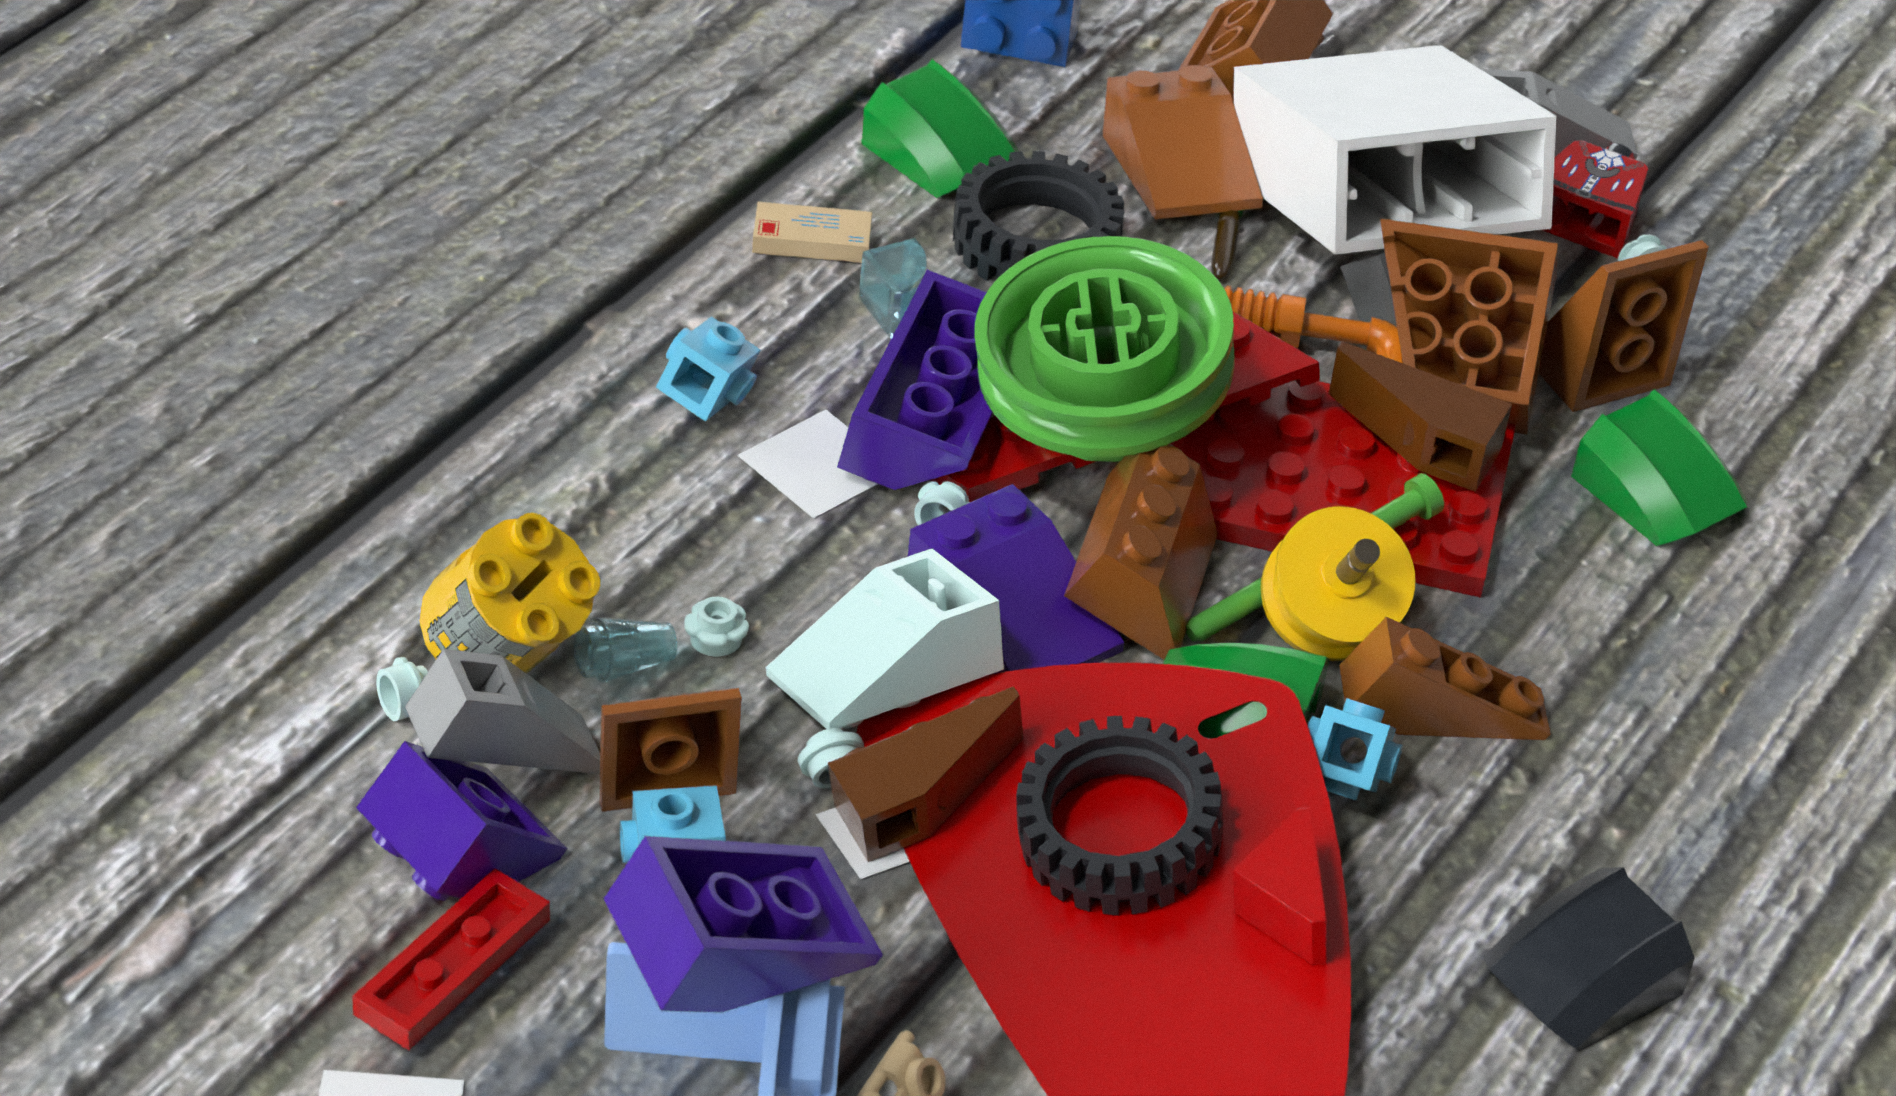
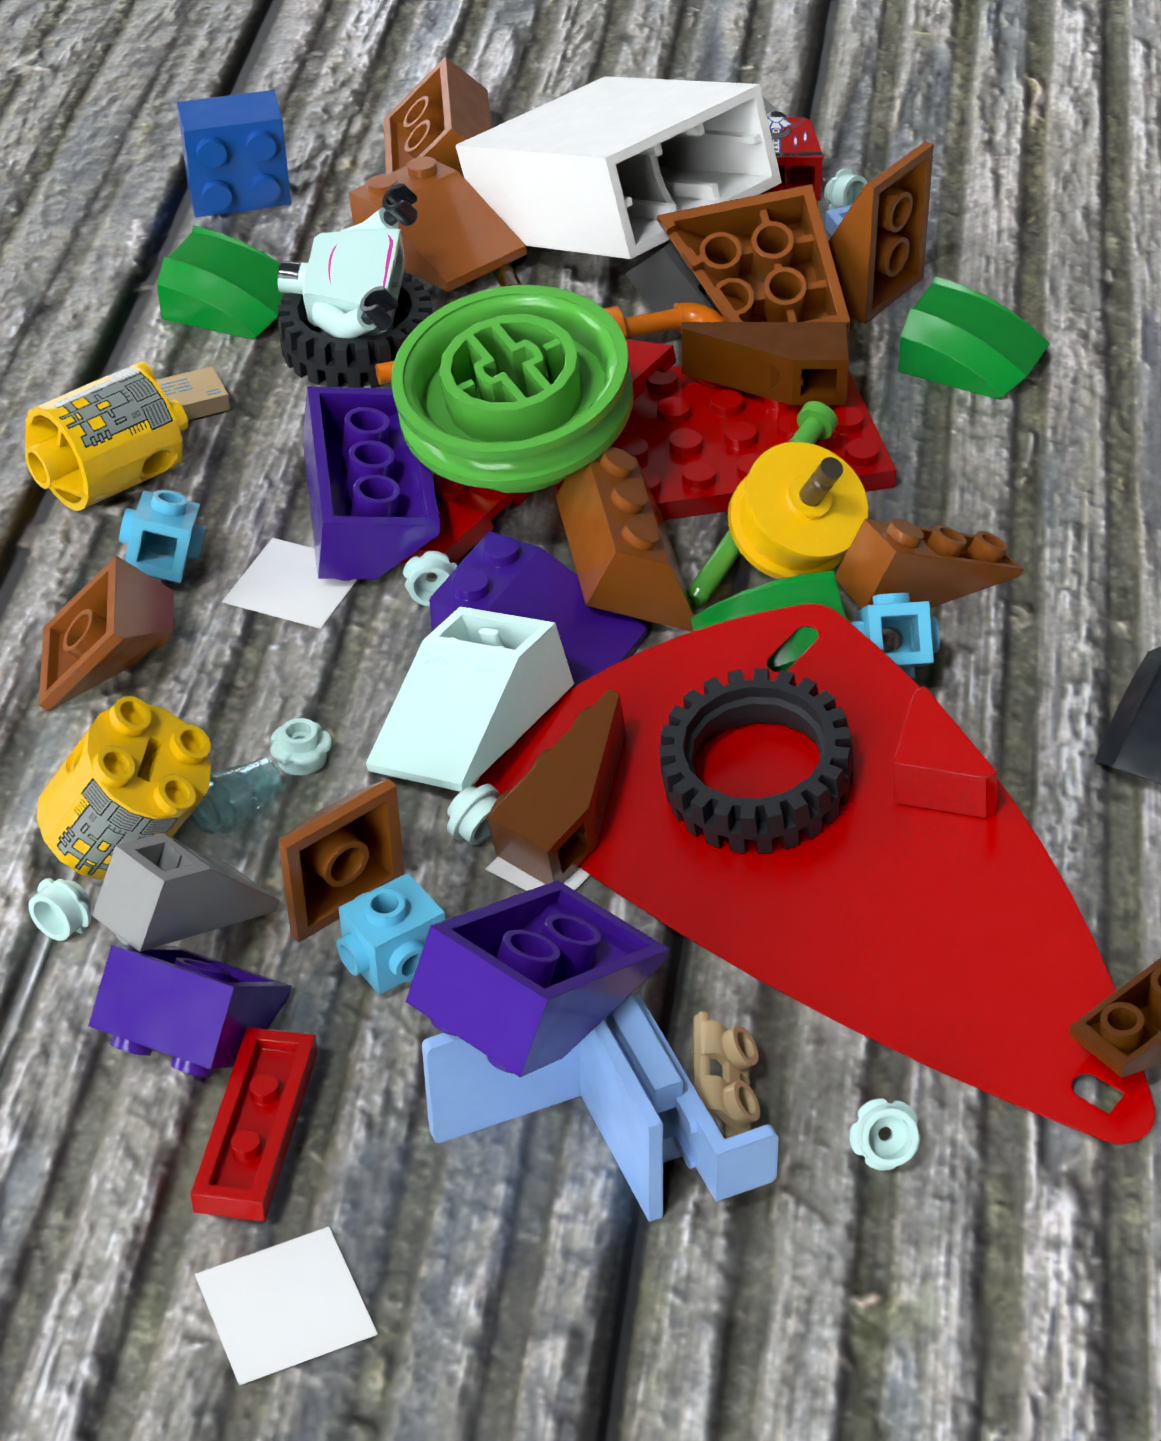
camera: 20 degrees left, 0 degrees up
clear light blue brick [859,238,927,339] -> none
none -> yellow cylinder [25,361,188,511]
none -> dark orange slope [39,556,175,711]
none -> light aqua torso [278,183,417,339]

